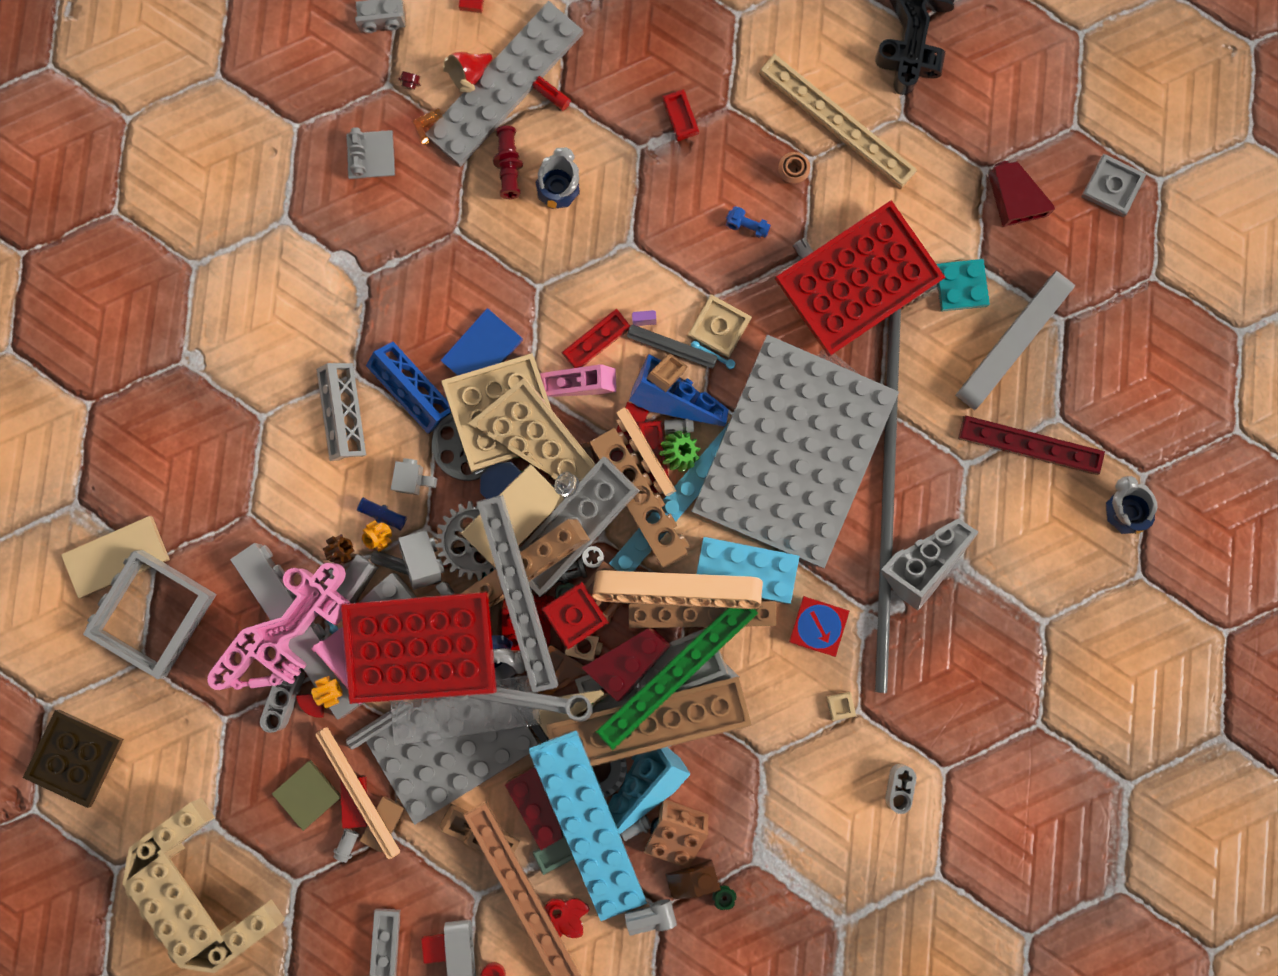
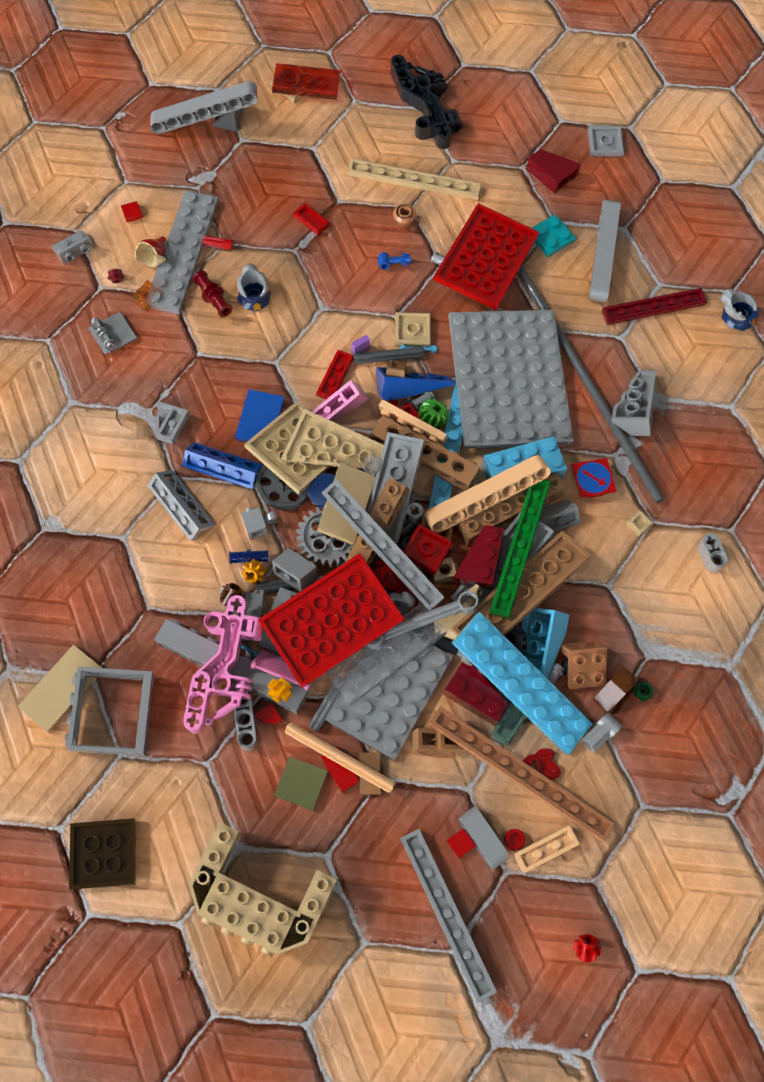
camera: 40 degrees left, 15 degrees down
light grey pin [333,828,359,862] -> none
none -> light grey wing [155,401,190,445]
none -> light grey panel [540,499,581,532]

